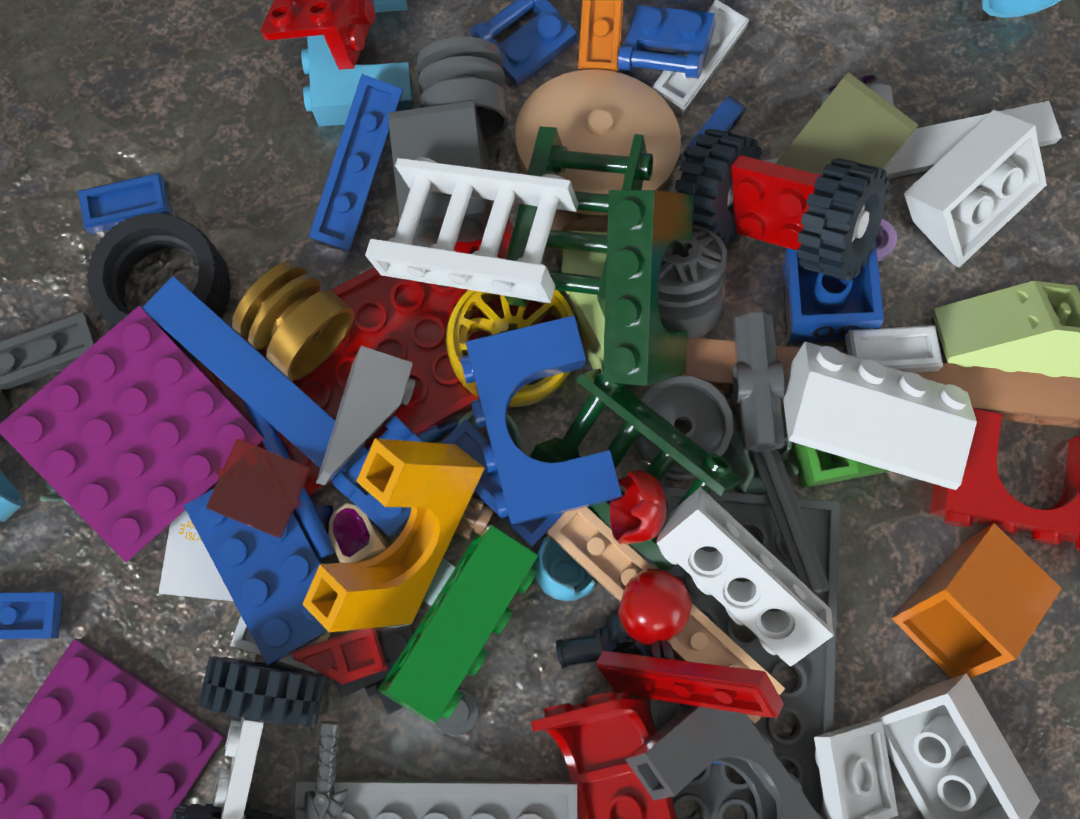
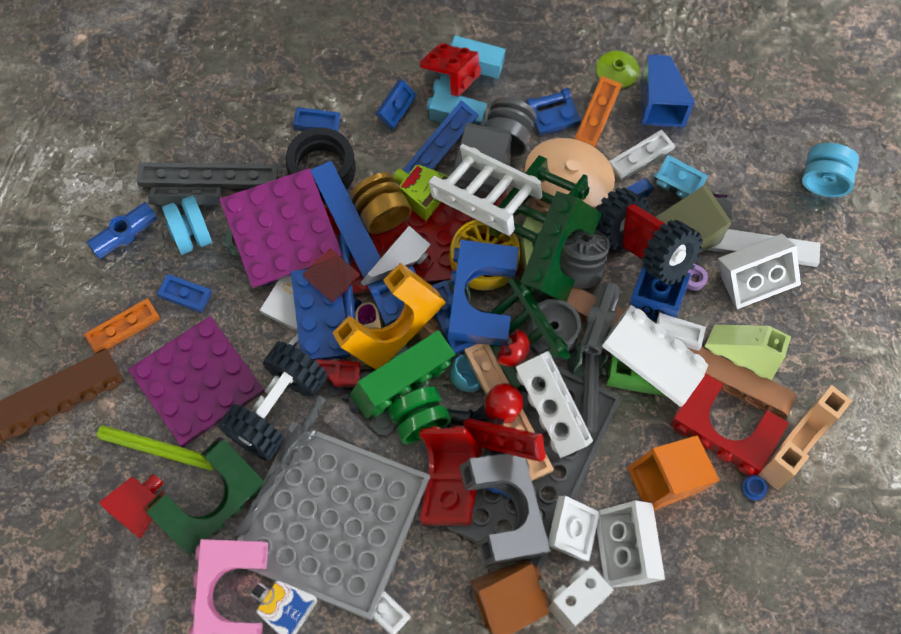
camera: 20 degrees right, 10 degrees down
blue plate [618,5,716,79] -> none
none -> blue plate [375,80,417,129]
none -> green wheel [387,386,451,444]
none -> lime torso [394,165,449,221]
none -> medium azure bracket [653,155,708,199]

